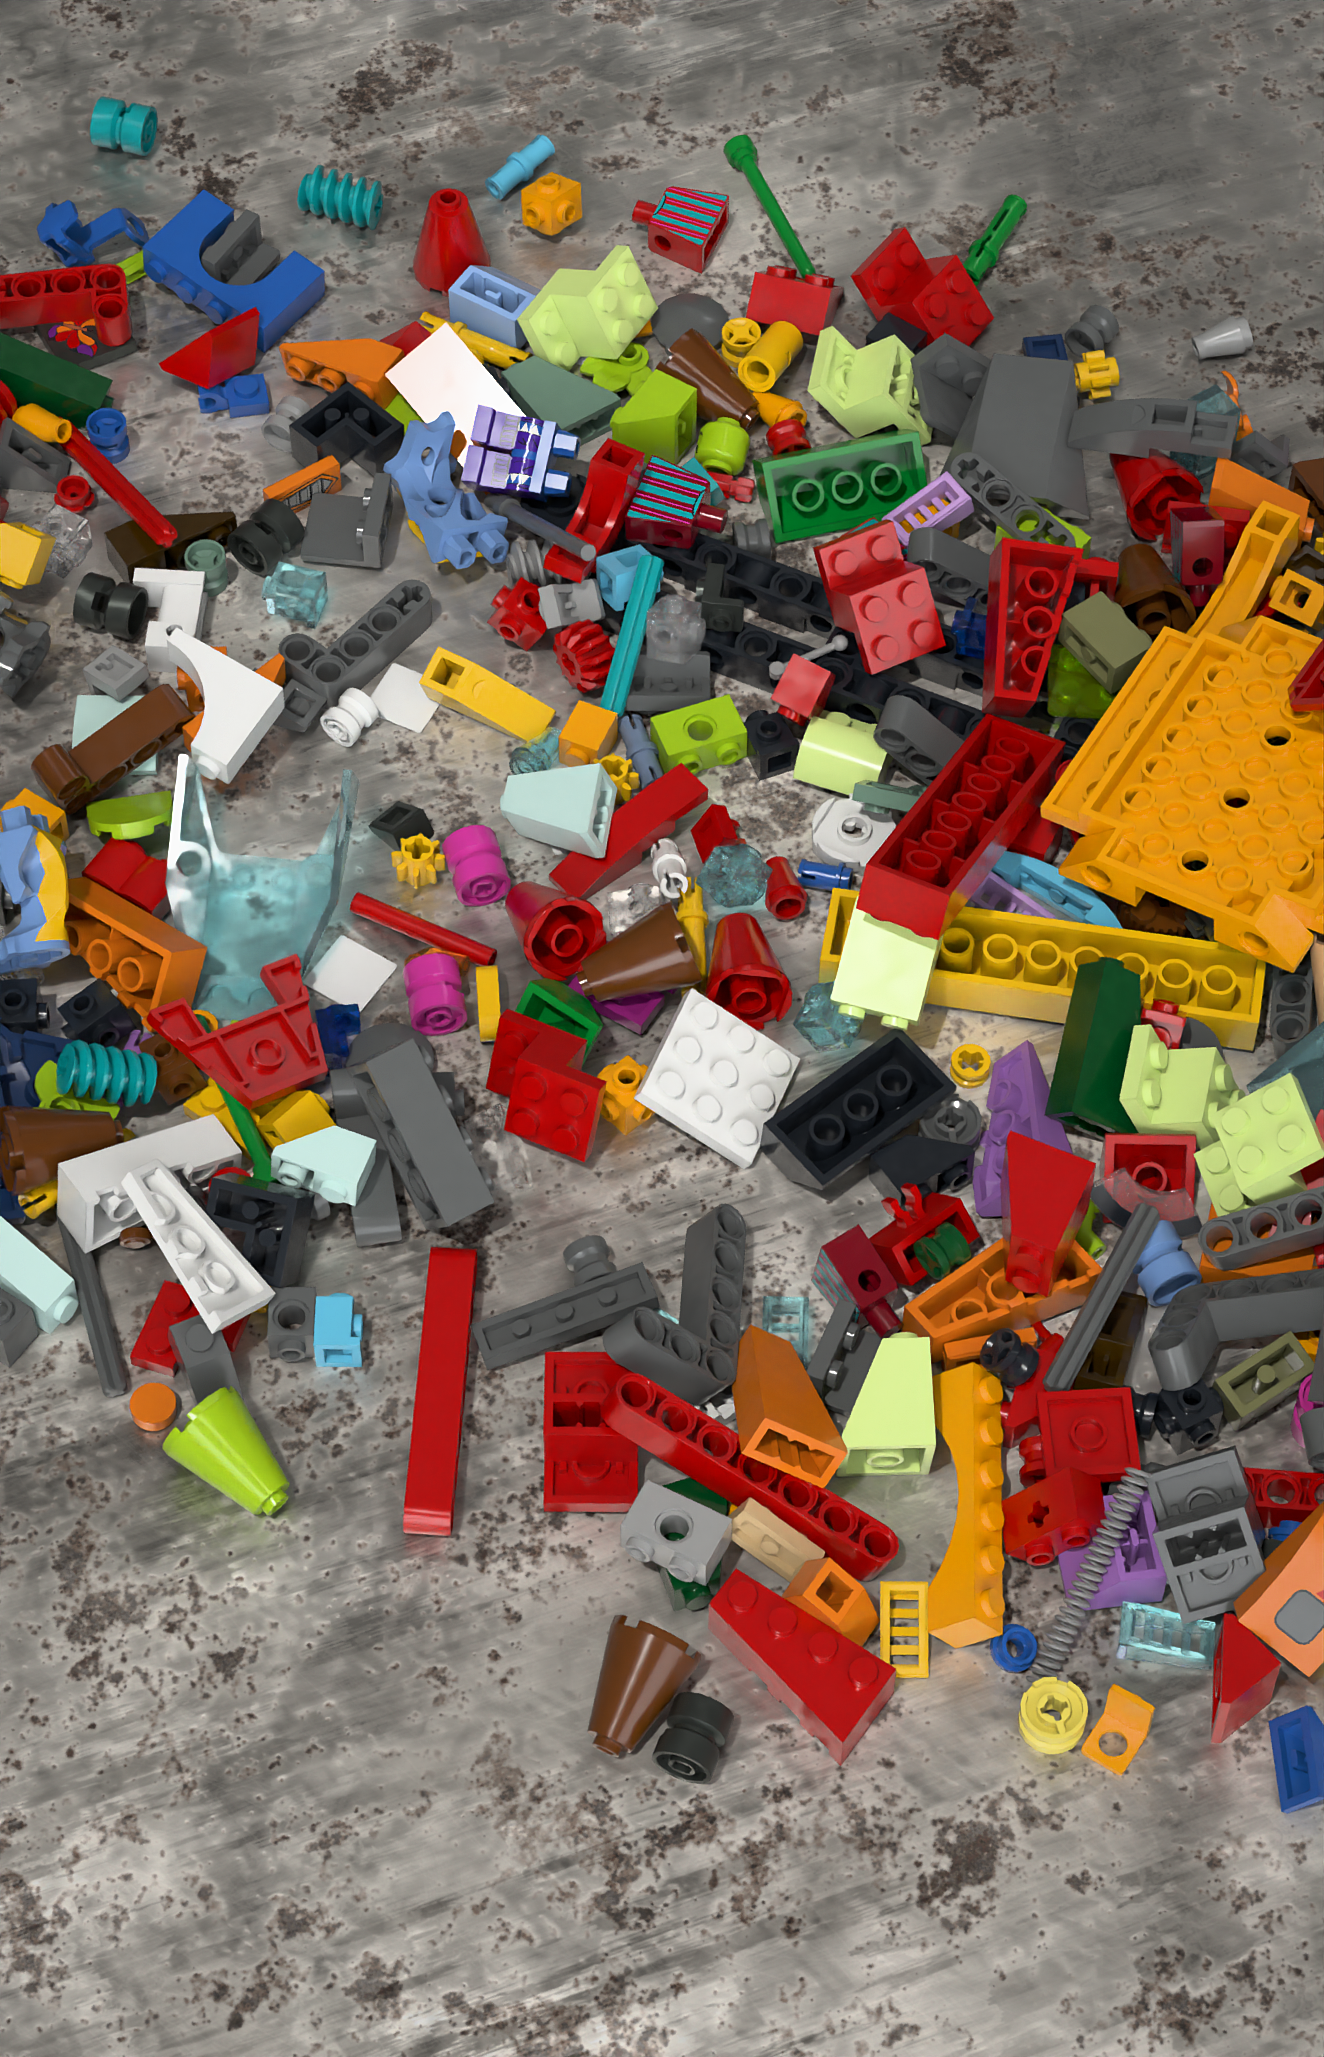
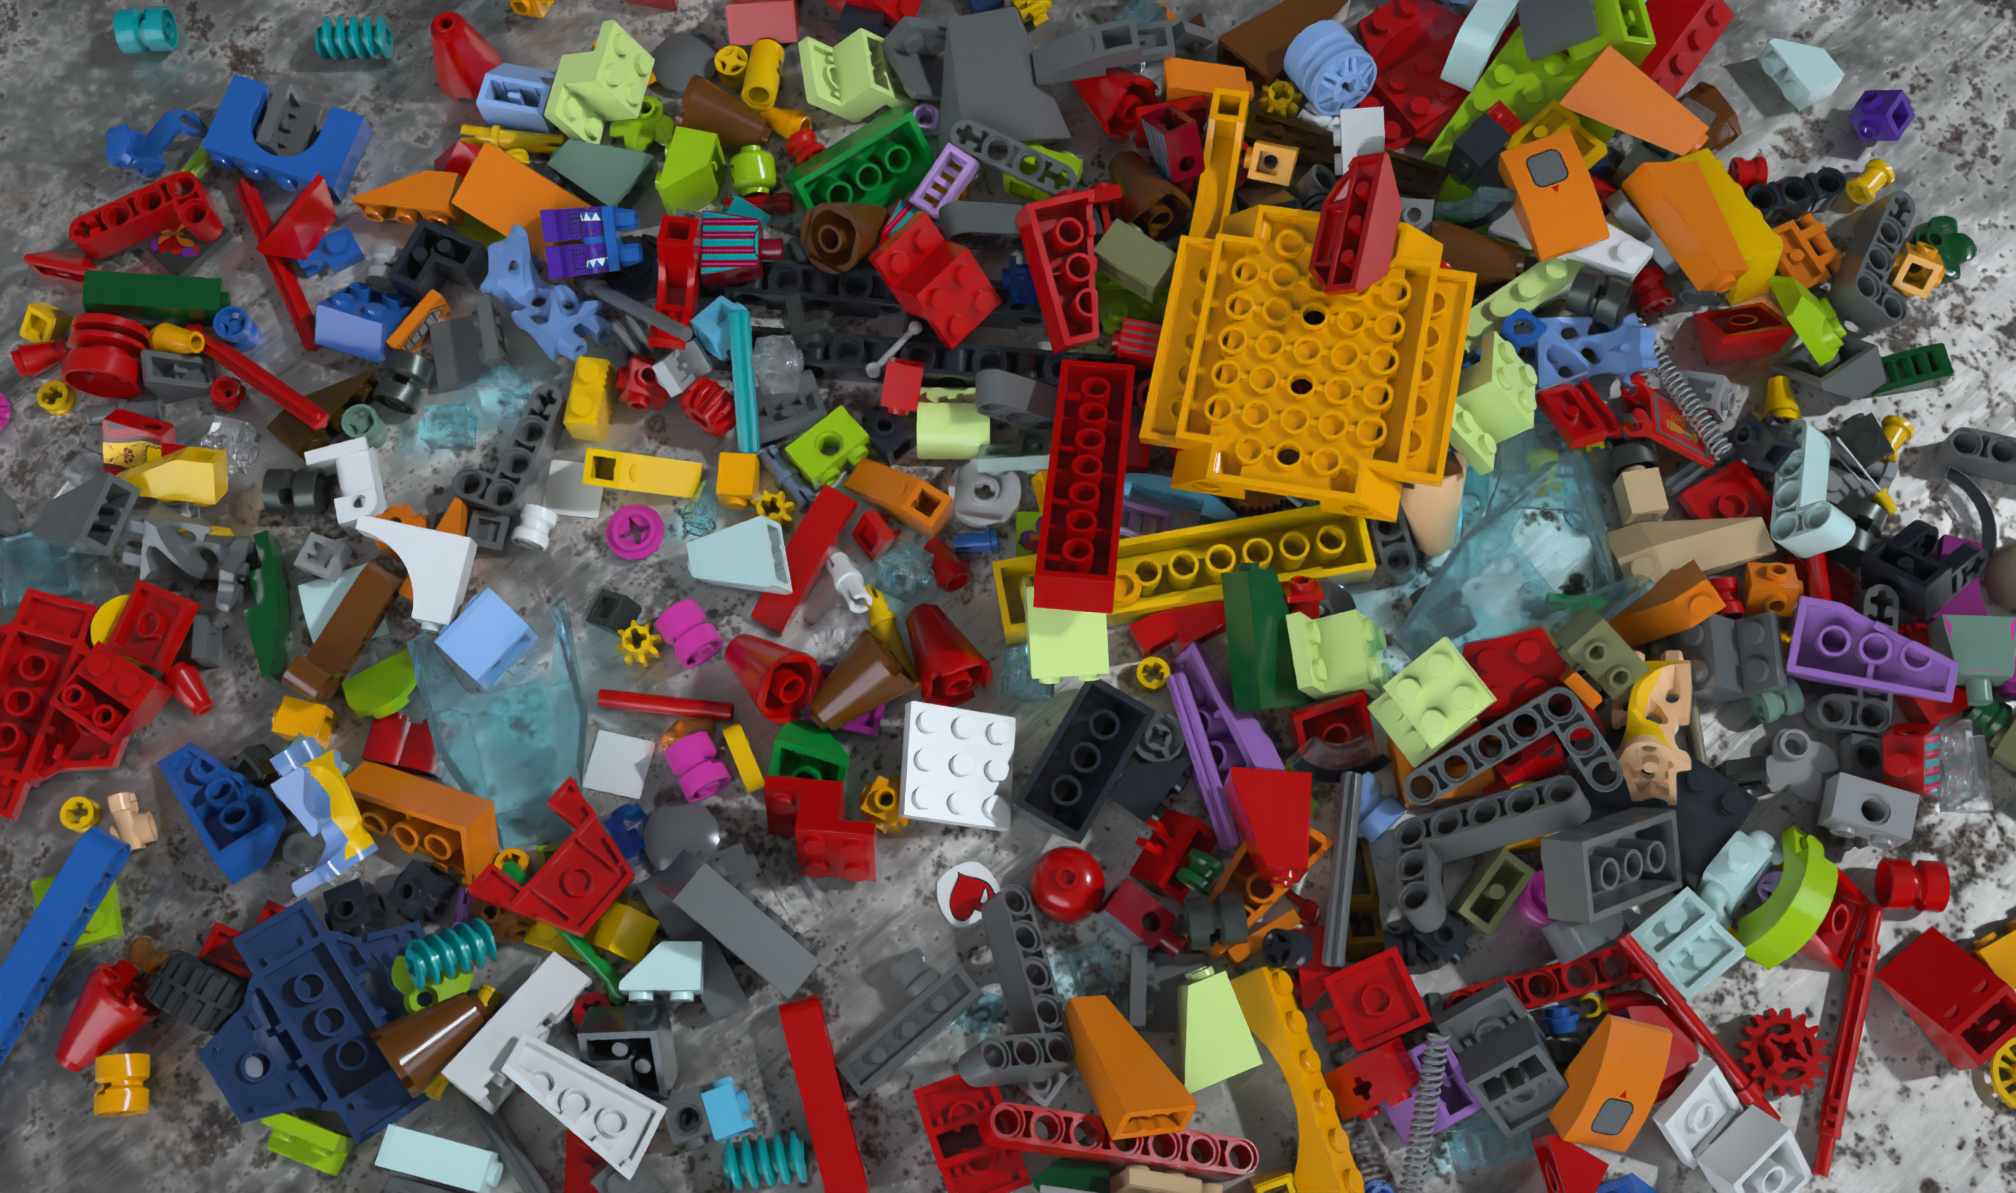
camera: 15 degrees left, 15 degrees up
none -> red axle [234,177,322,352]
none -> dark green slope [243,530,291,687]
none -> blue slope [315,282,417,363]
none -> light blue slope [434,587,538,690]
none -> clear light blue brick [476,364,534,419]
none -> yellow brick [563,356,618,442]
none -> dark pink gear [606,504,665,562]
none -> teal piece [723,1131,809,1190]
none -> reddish brown cone [801,202,890,274]
none -> orange slope [843,457,954,539]
none -> lavender plate [912,104,940,138]
none -> sticker [936,861,1000,928]
none -> red cylinder [1029,846,1106,925]
none -> red brick [1111,318,1162,372]
none -> light orange tile [1113,568,1142,608]
none -> red slope [1128,601,1227,660]
none -> medium lavender axle [1166,672,1241,851]
none -> pearl dark grey wheel [1184,891,1248,950]

